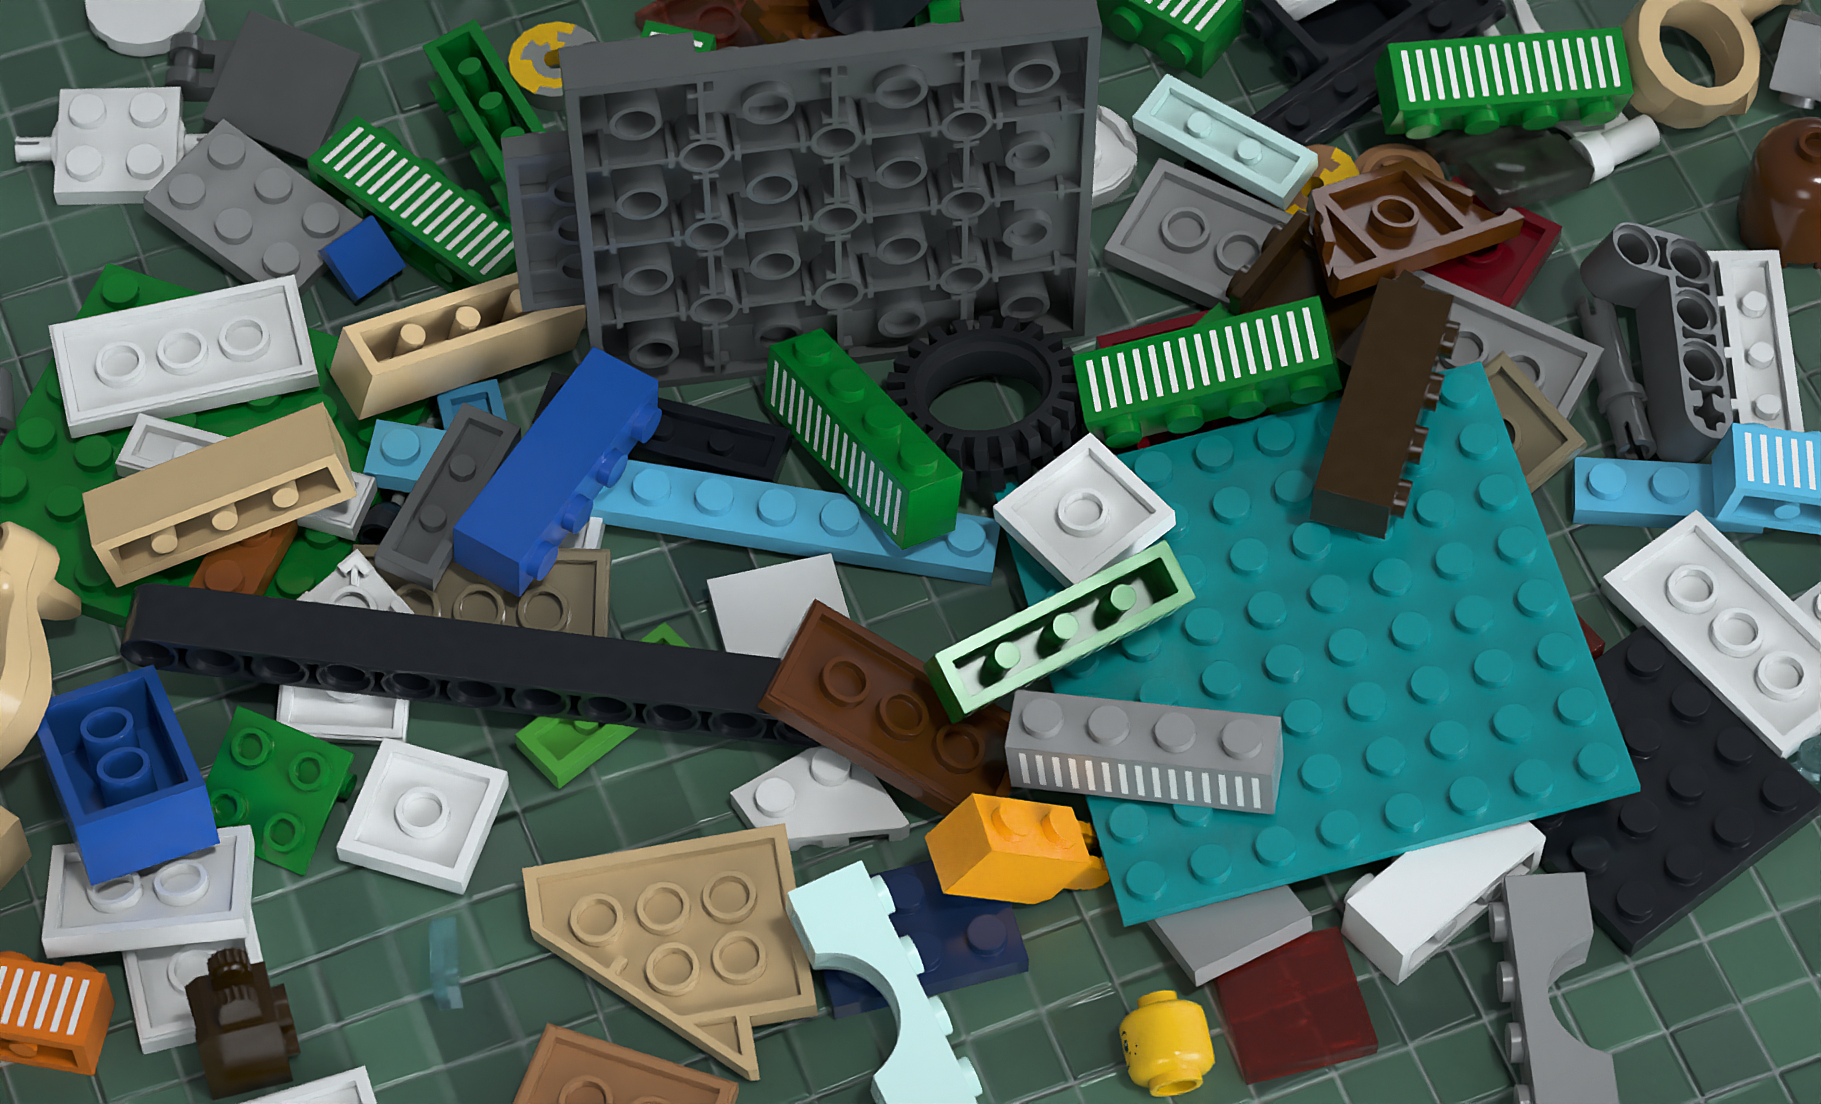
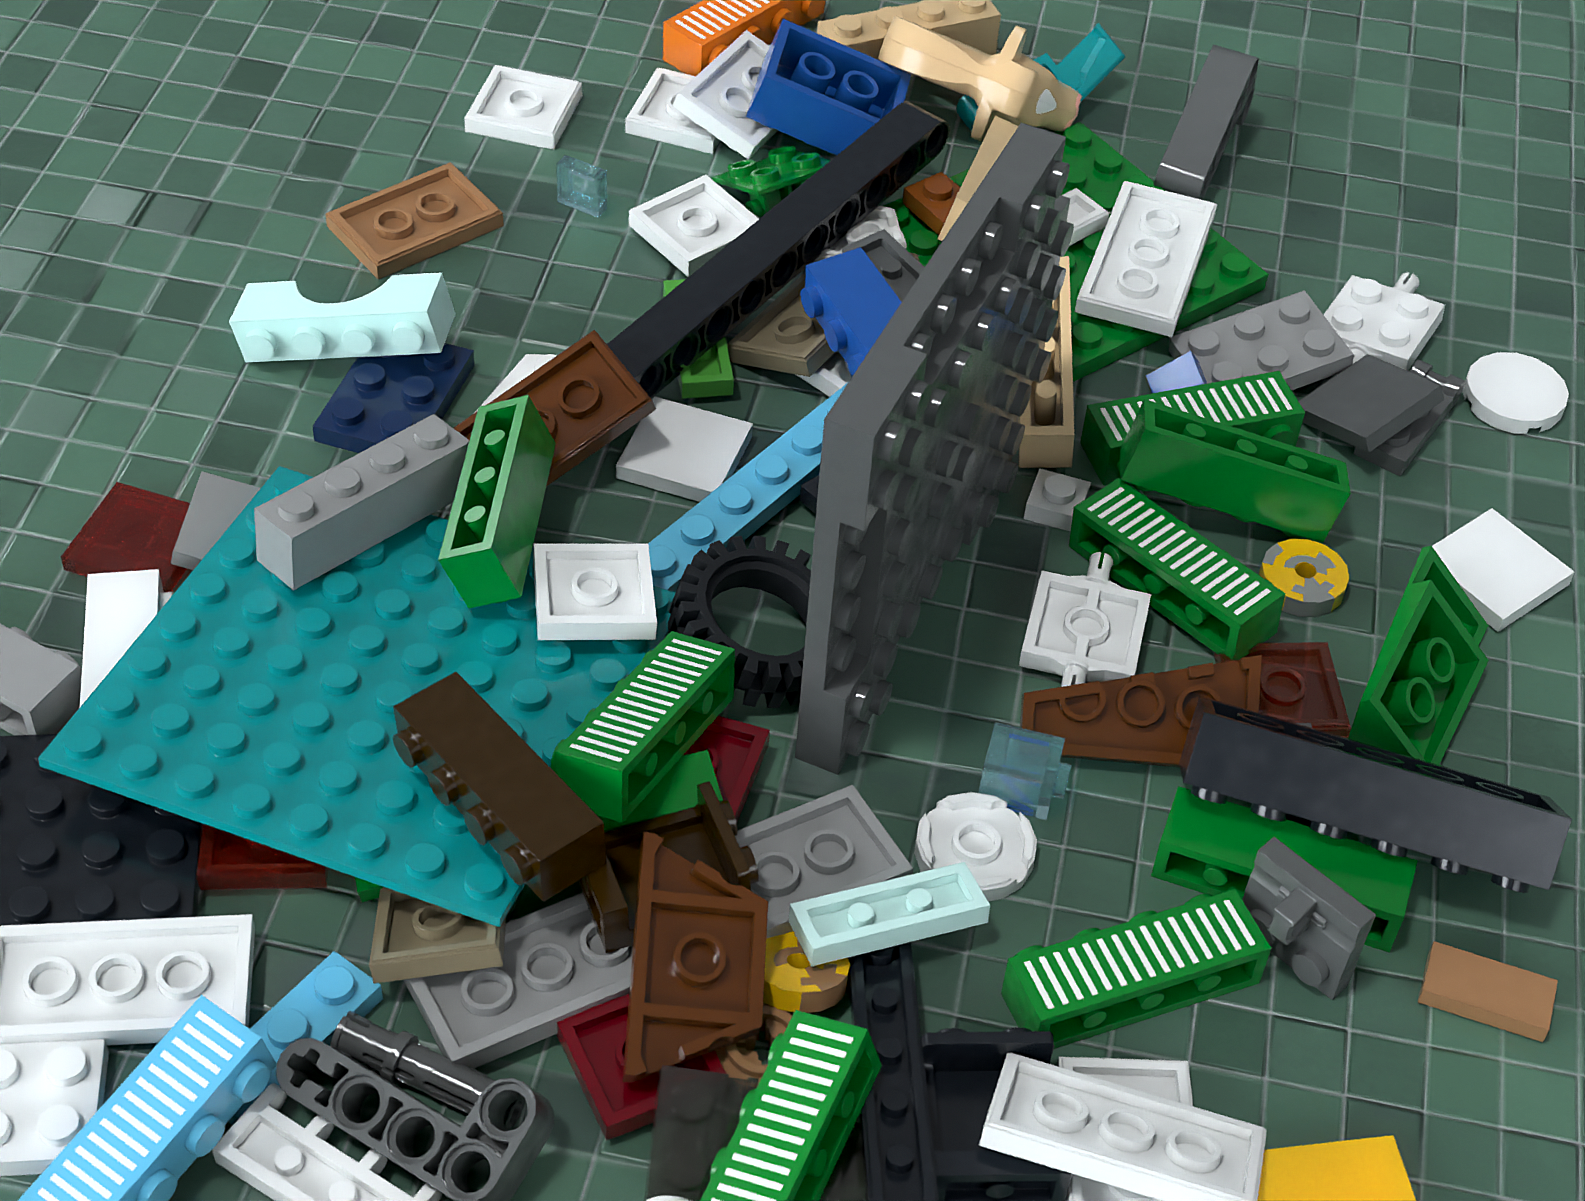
camera: 120 degrees right, 10 degrees down
dark brown hinge [185,947,301,1101] -> none
tan wing [522,823,818,1081] -> none
green brick [763,328,963,550] -> none
light orange hinge [924,793,1110,905] -> none
yellow head [1119,990,1215,1097] -> none

